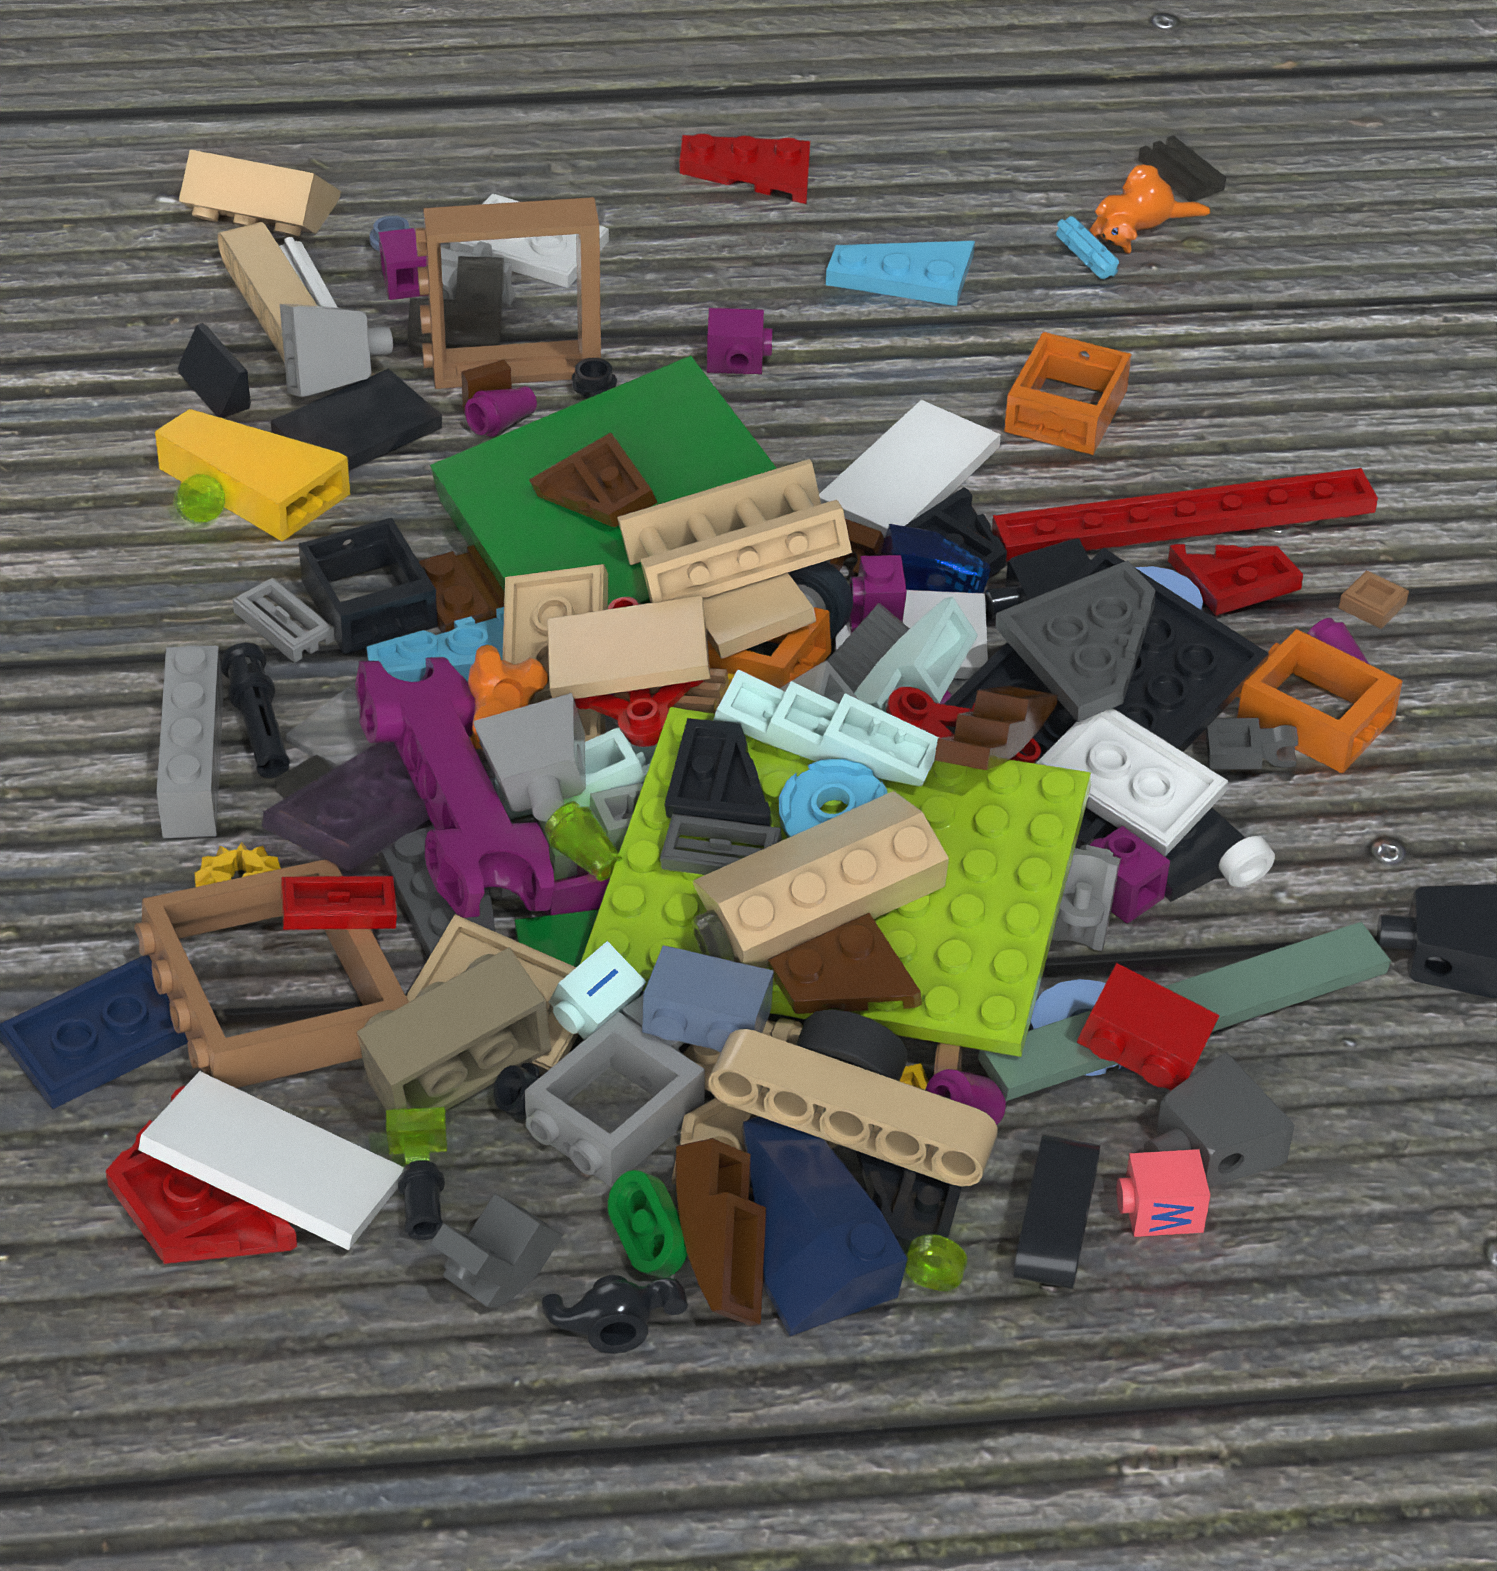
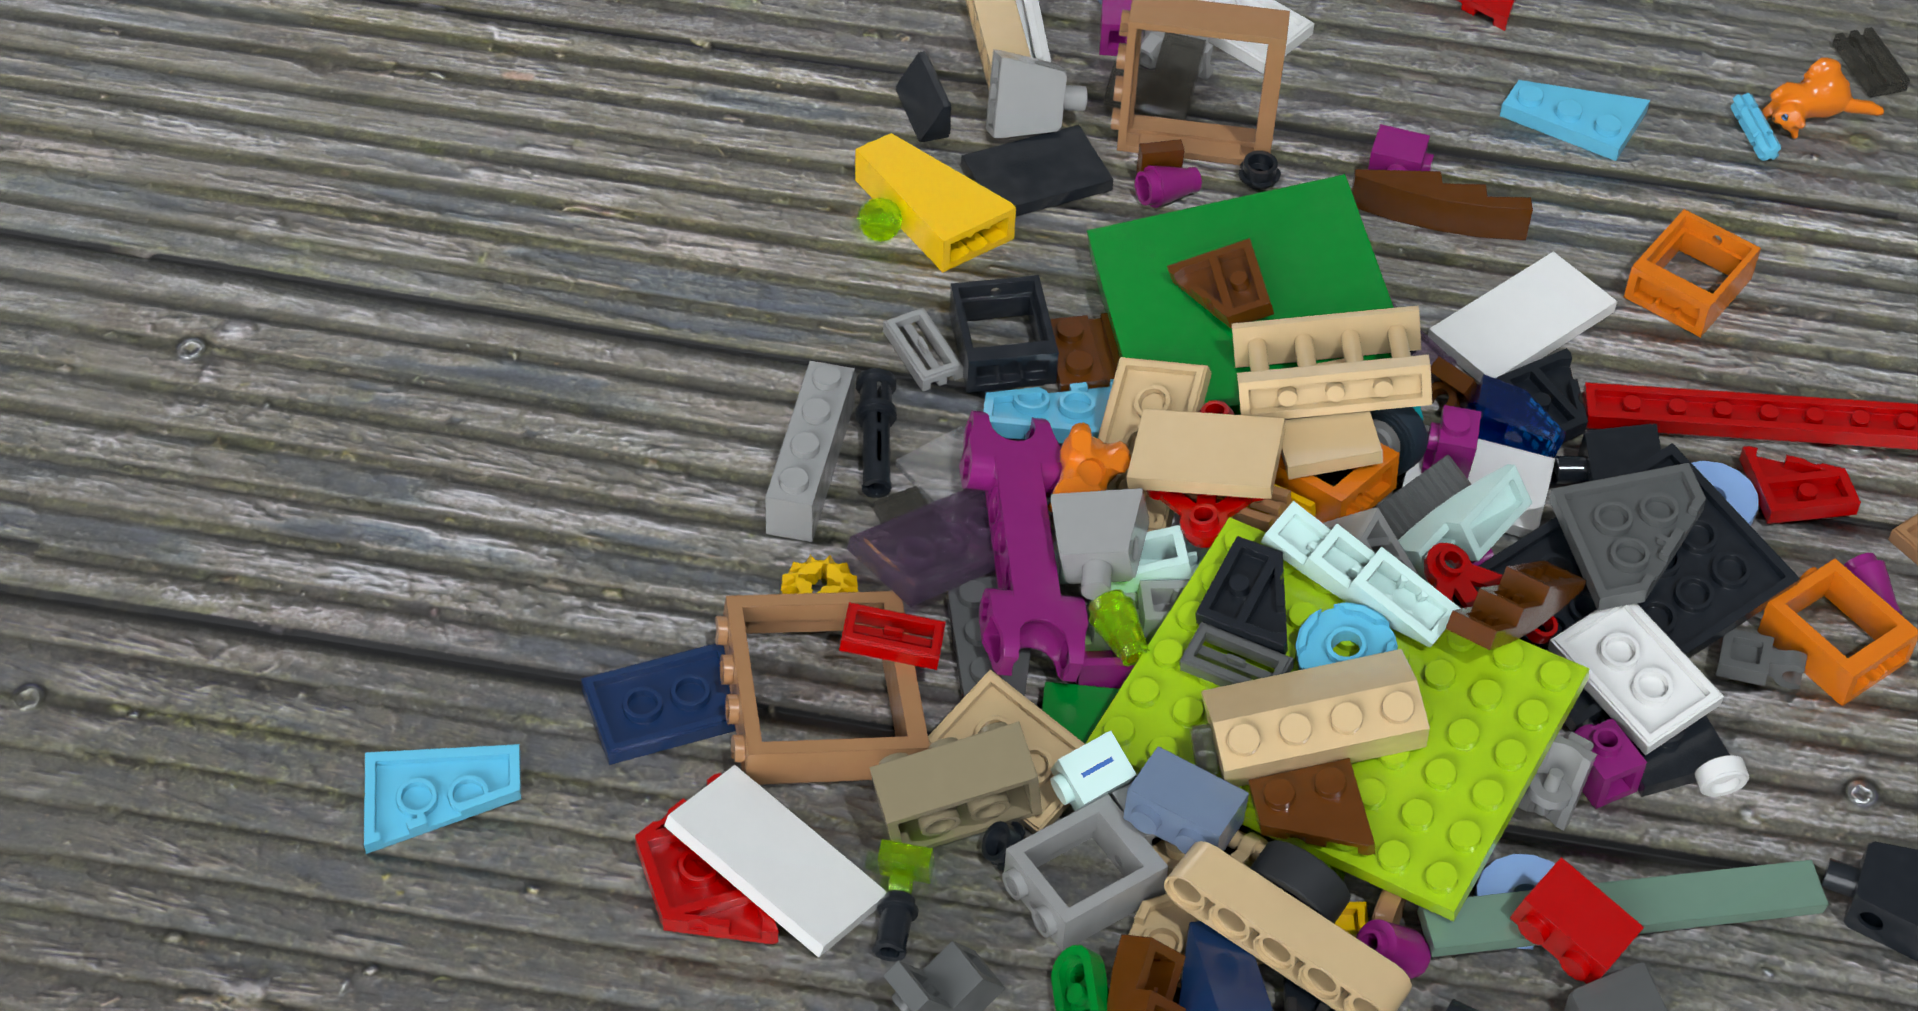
camera: 15 degrees right, 5 degrees up
none -> reddish brown slope [1351,169,1533,241]

